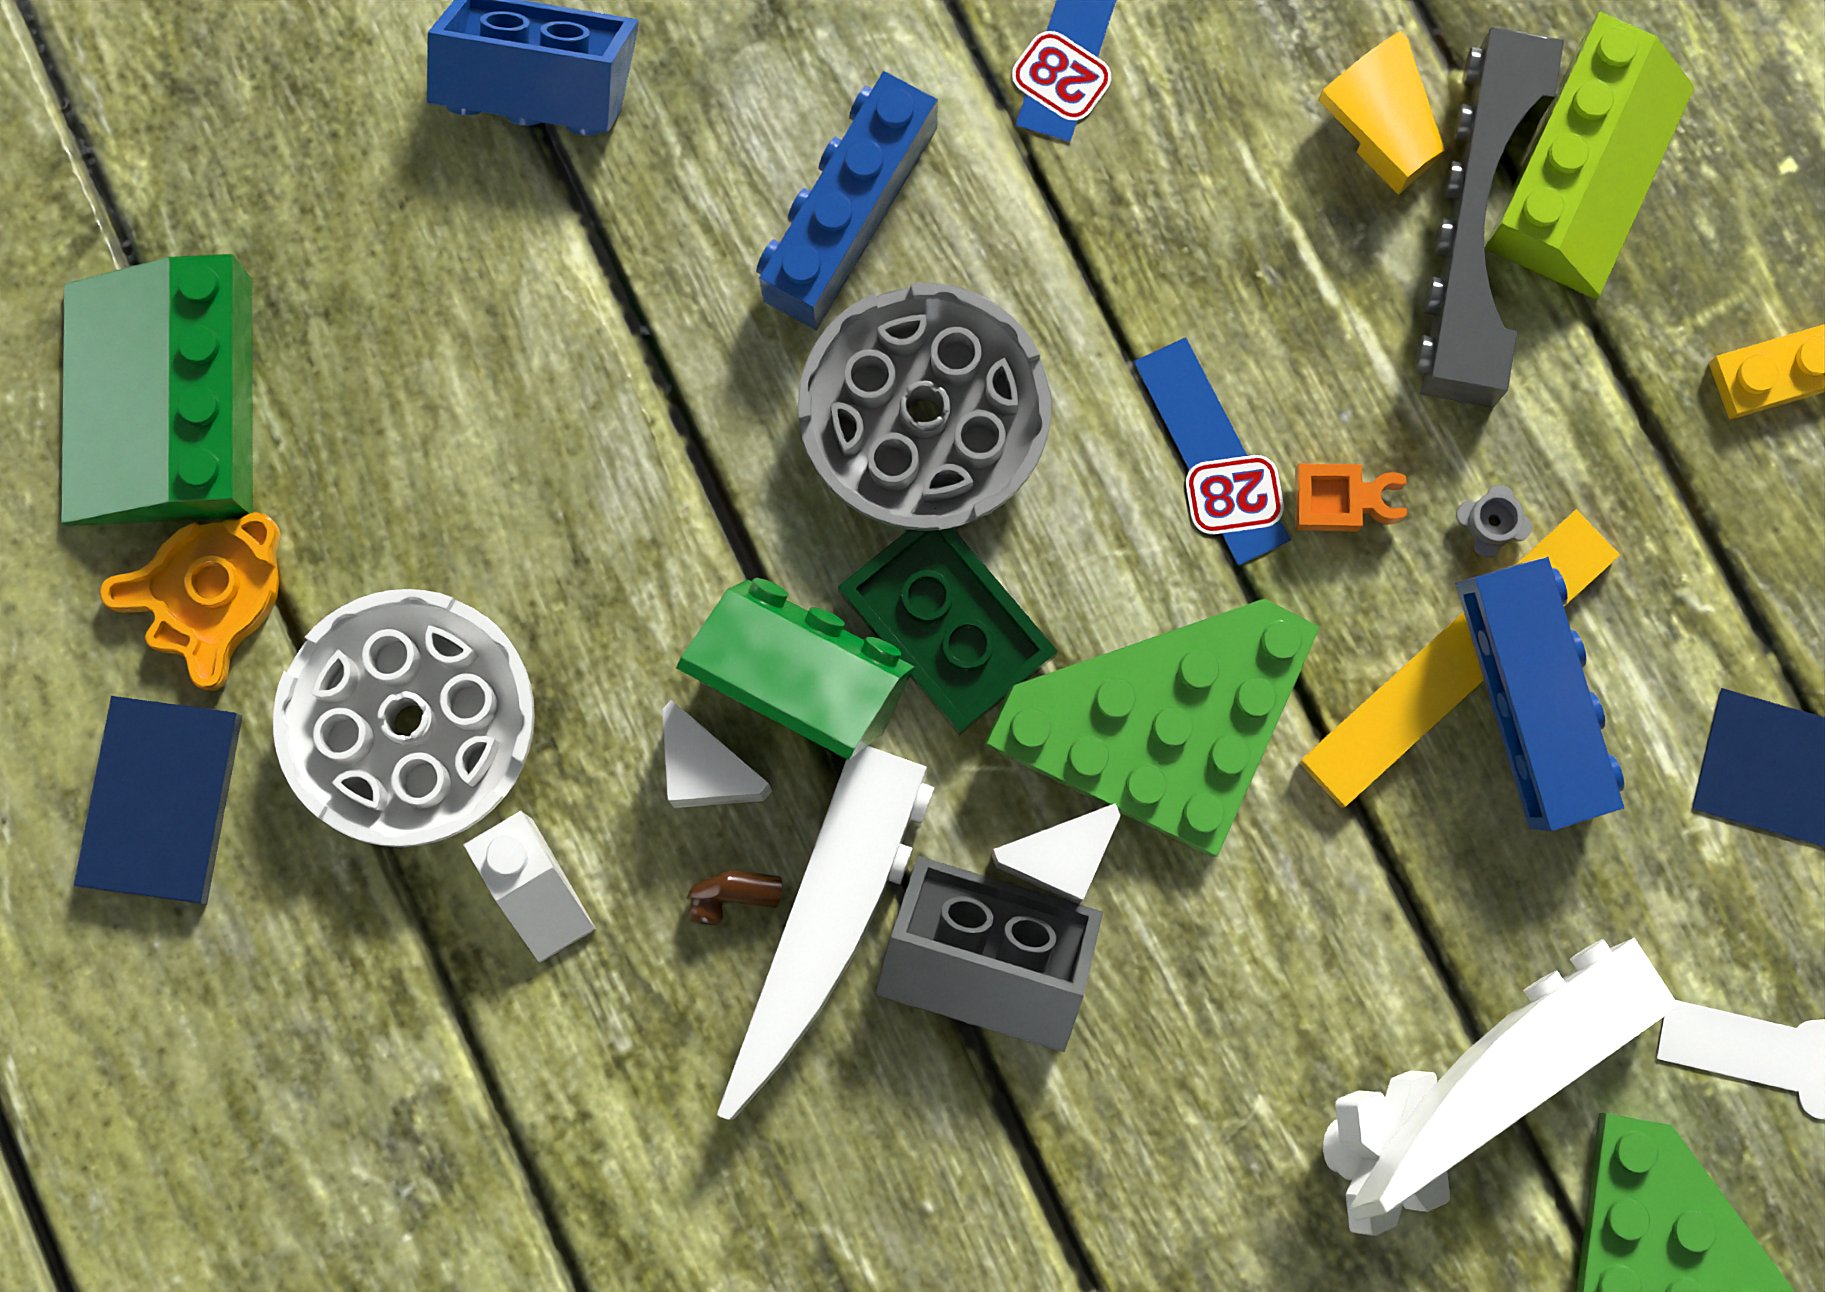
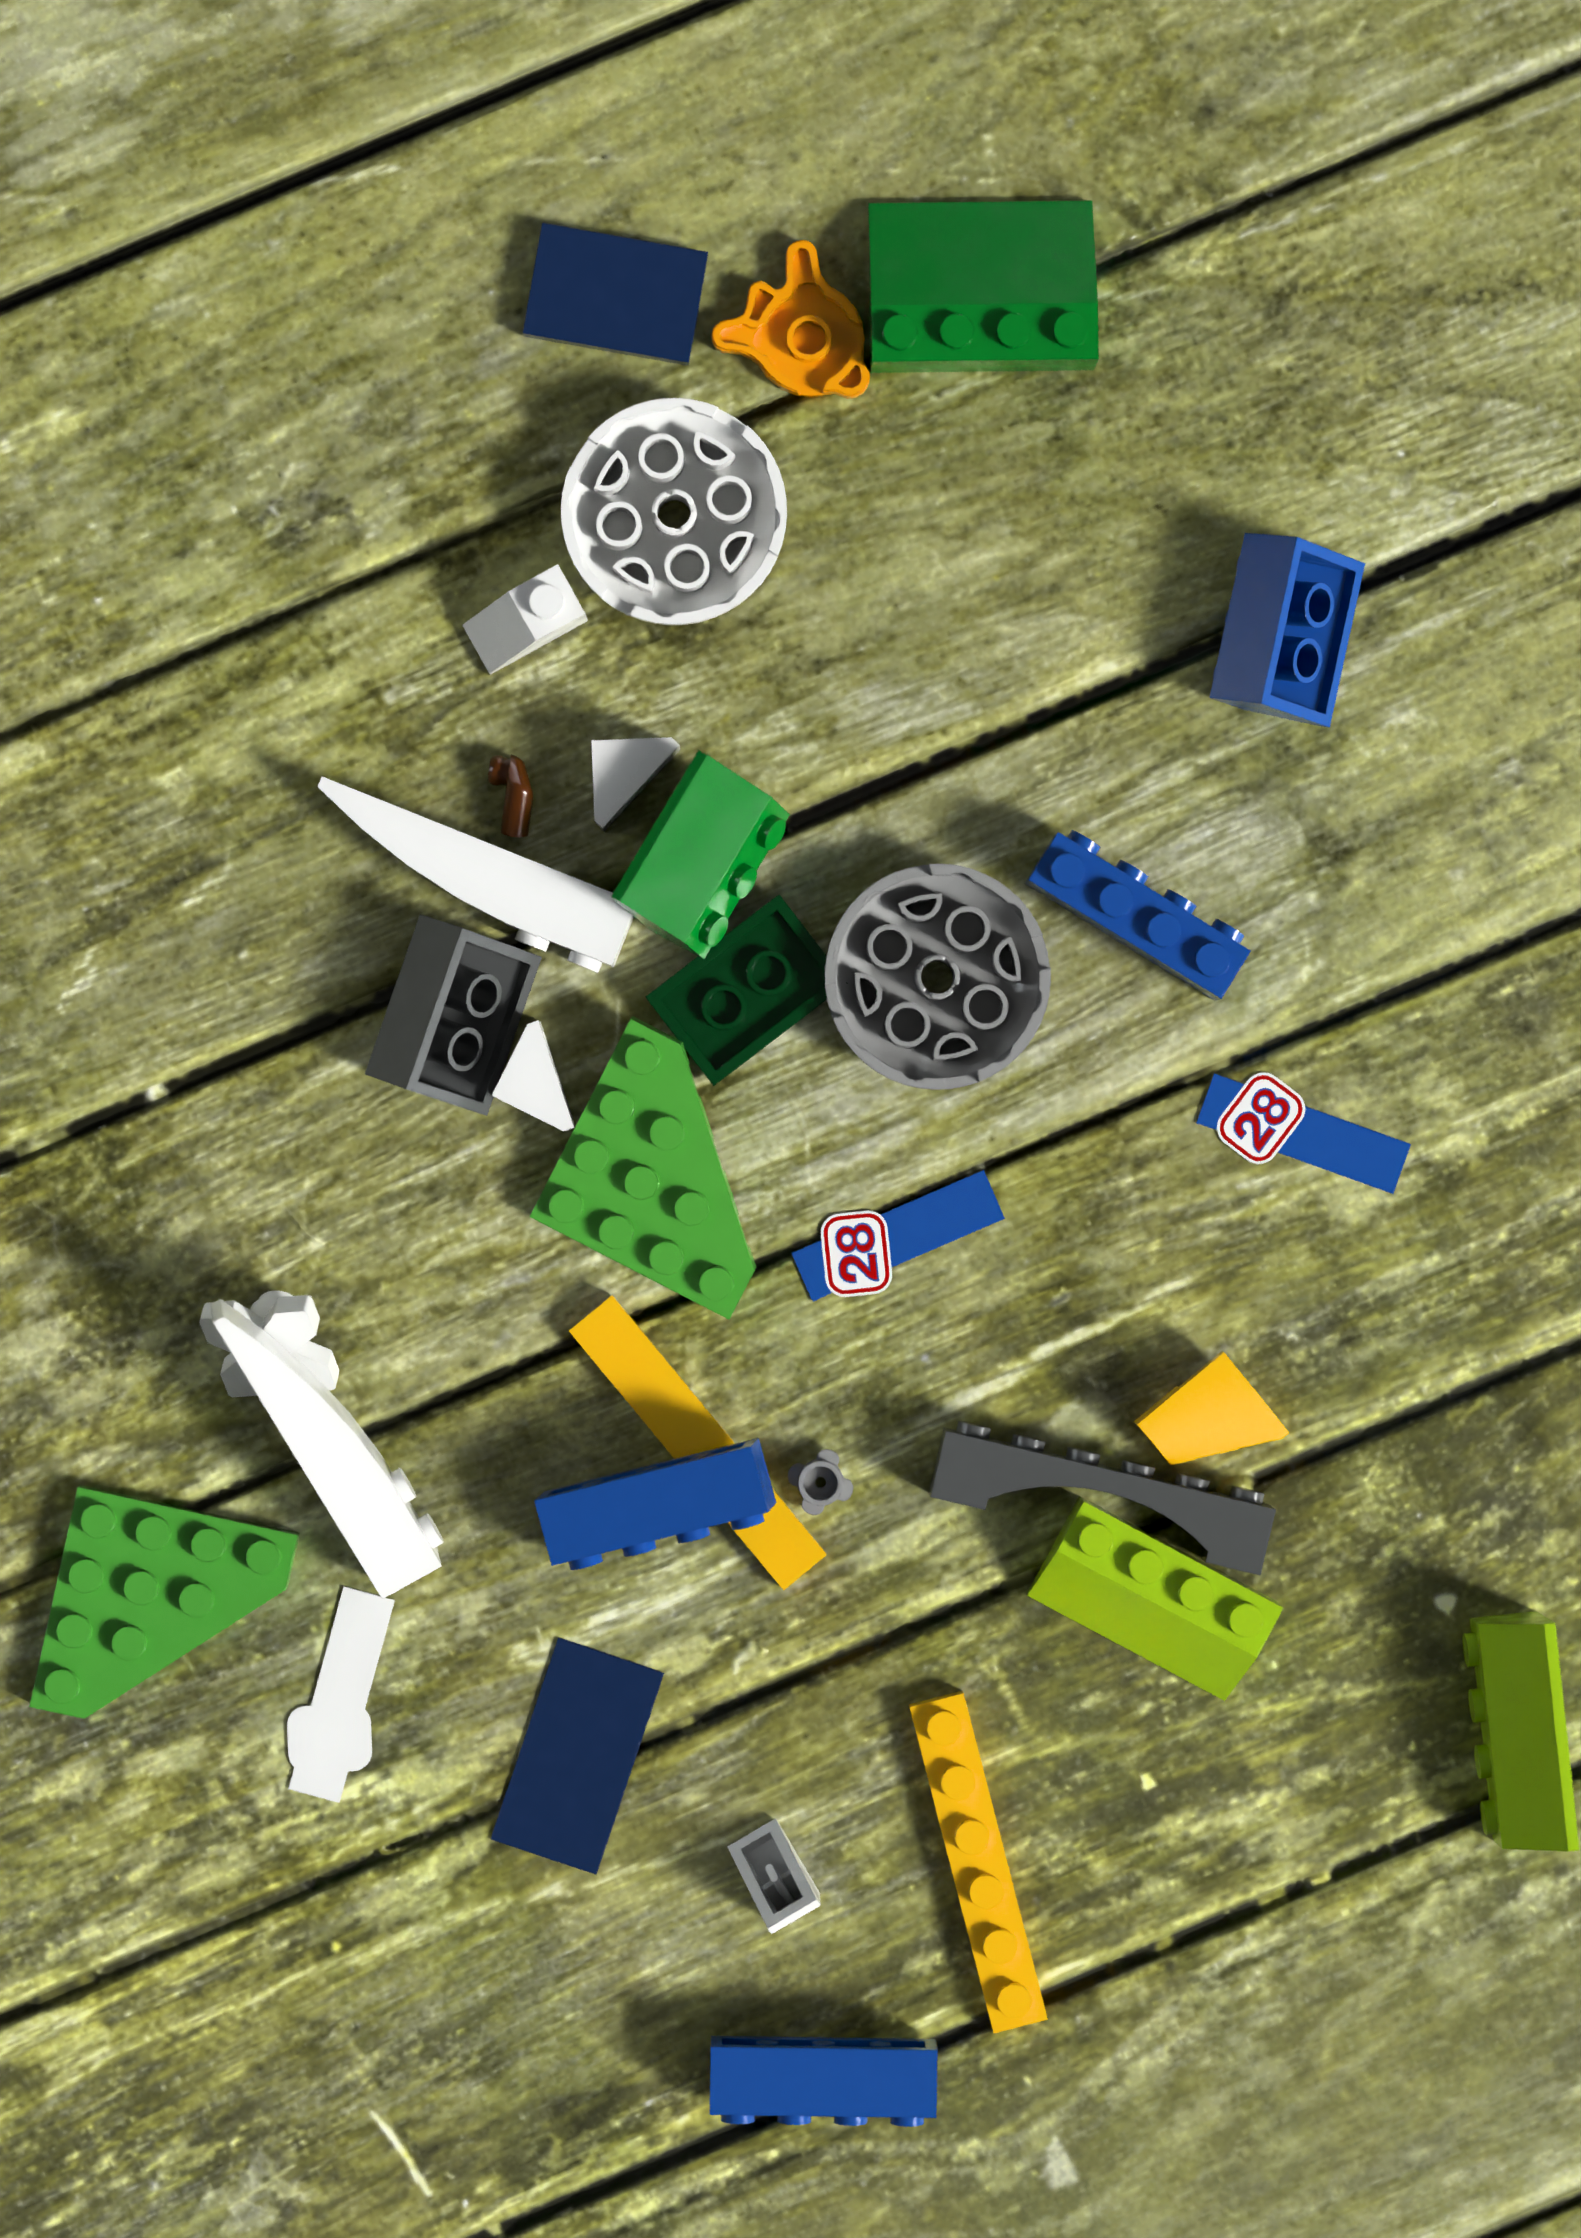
camera: 90 degrees right, 10 degrees up
orange plate [1295,463,1407,532] -> none

